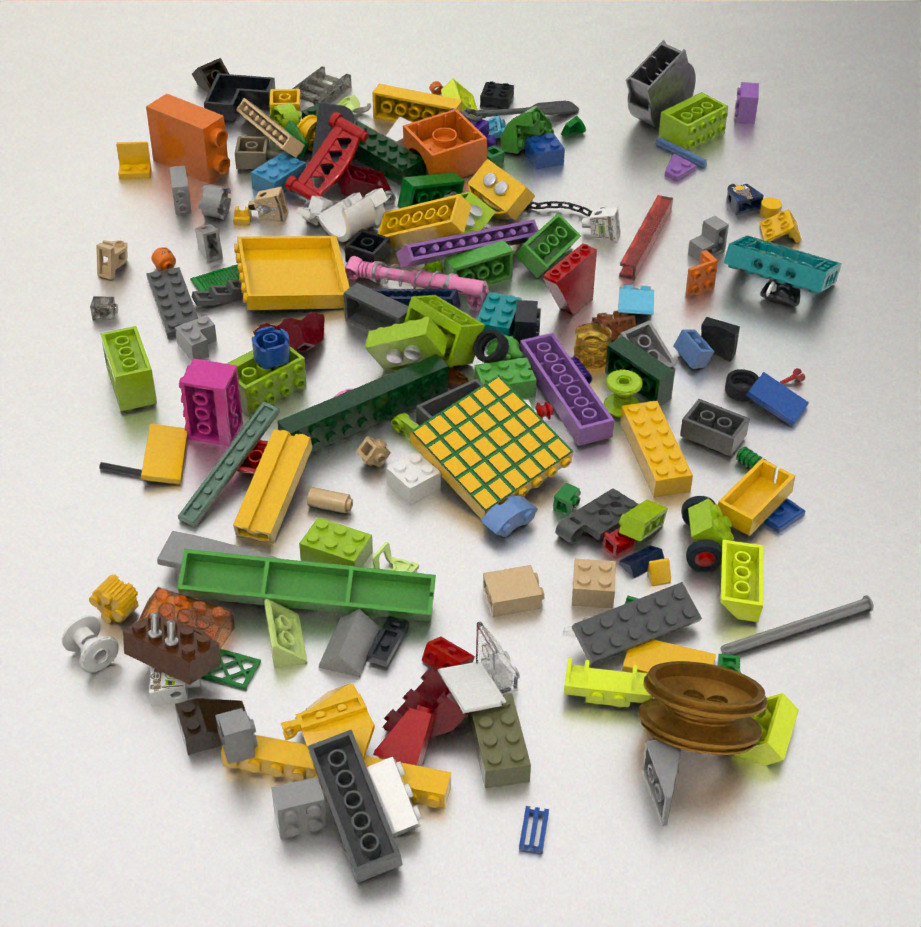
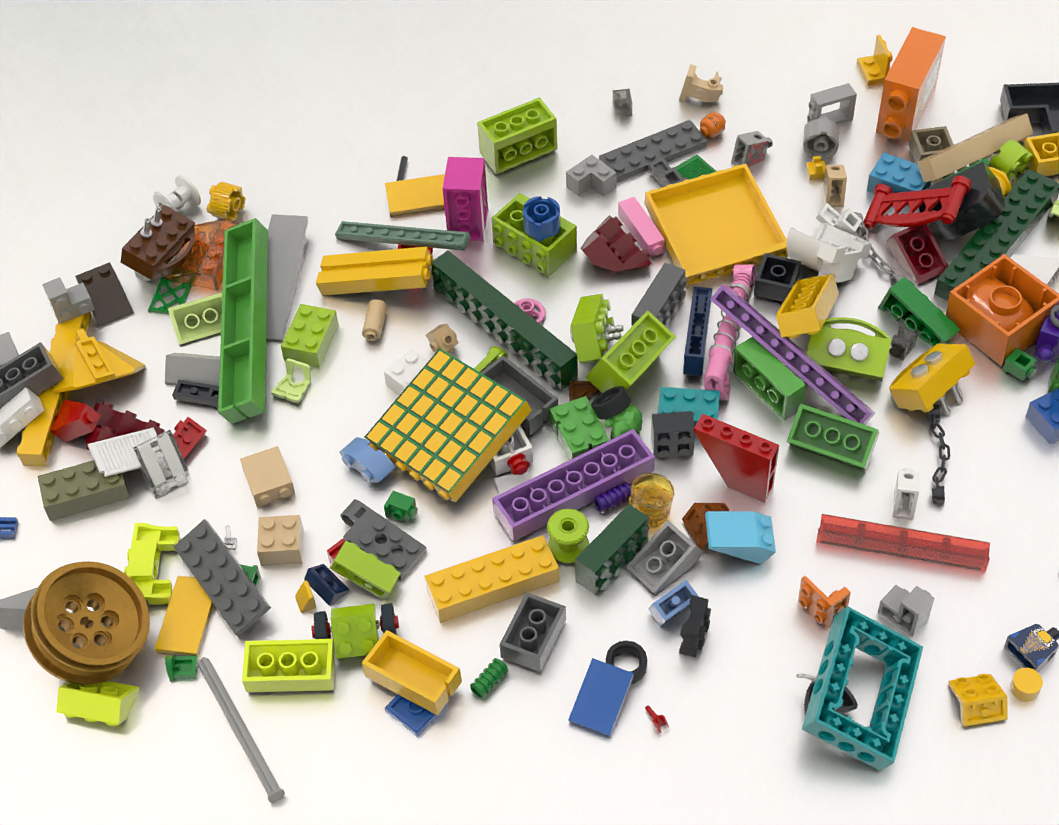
camera: 85 degrees right, 10 degrees up
none -> bright pink brick [618,197,665,257]

